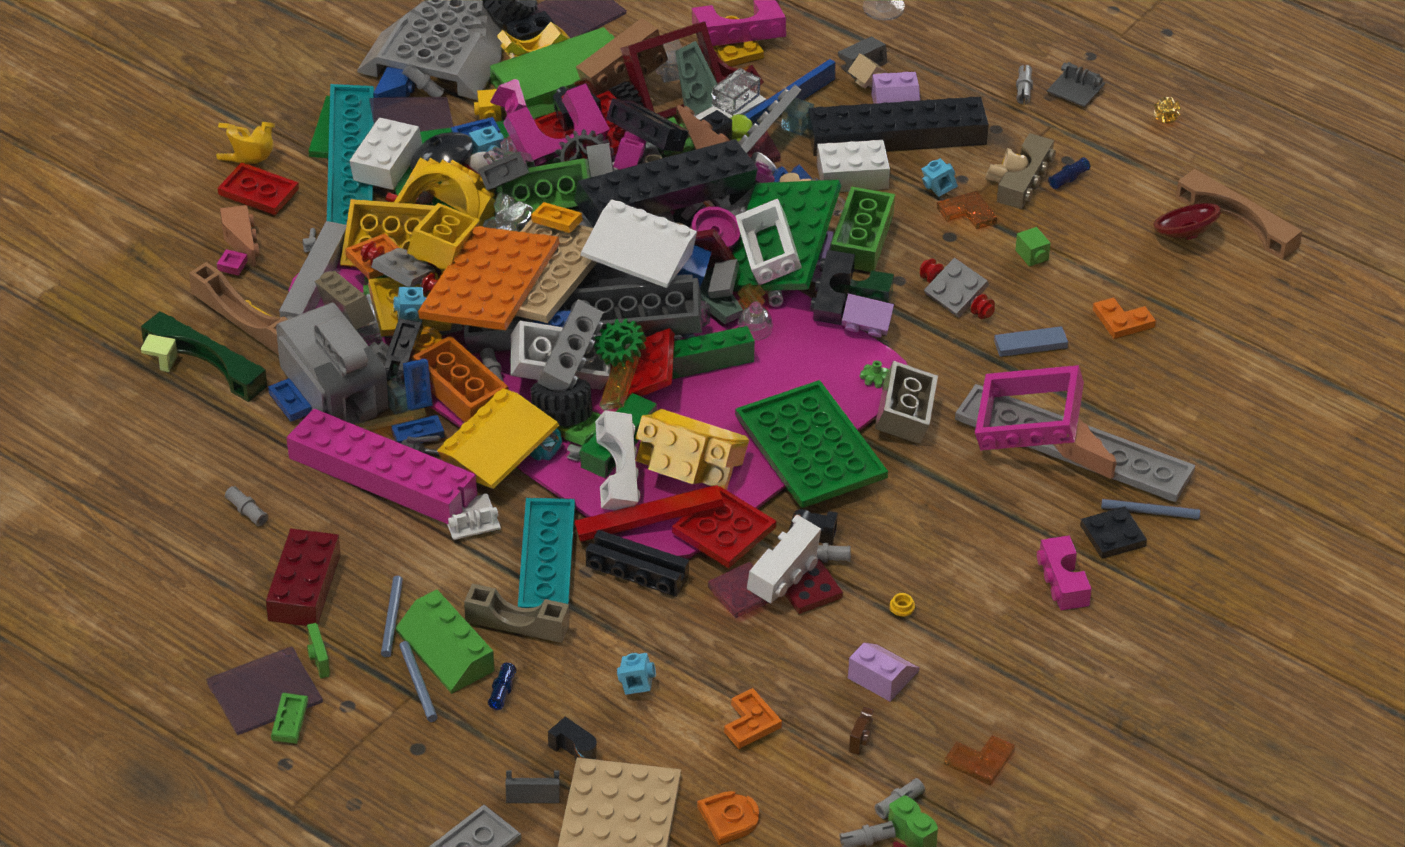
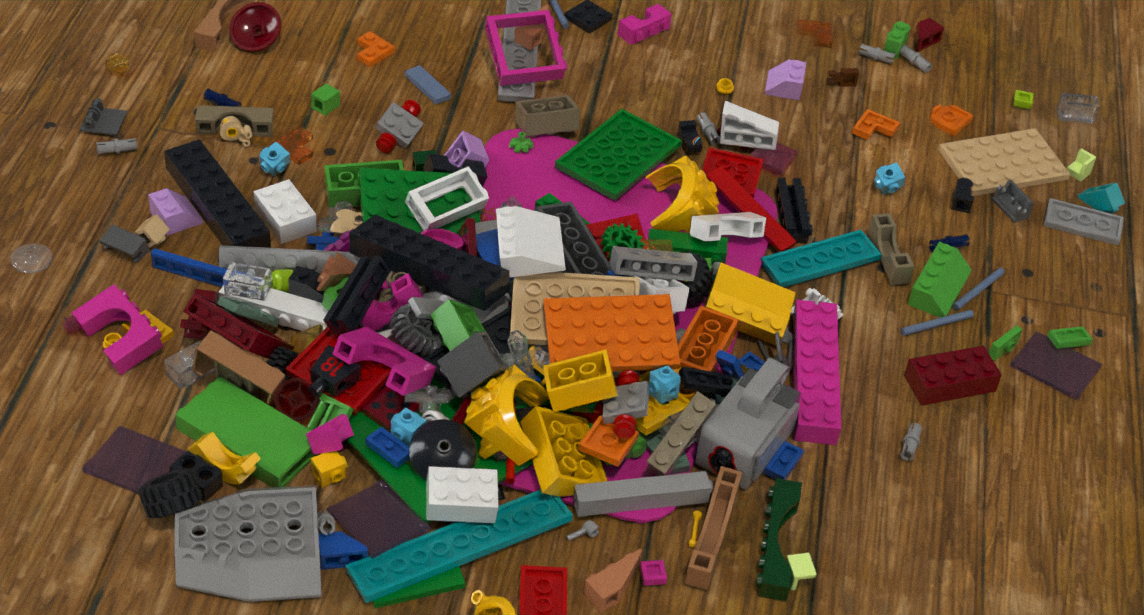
camera: 120 degrees left, 0 degrees up
light orange plate [531,202,583,233] -> none

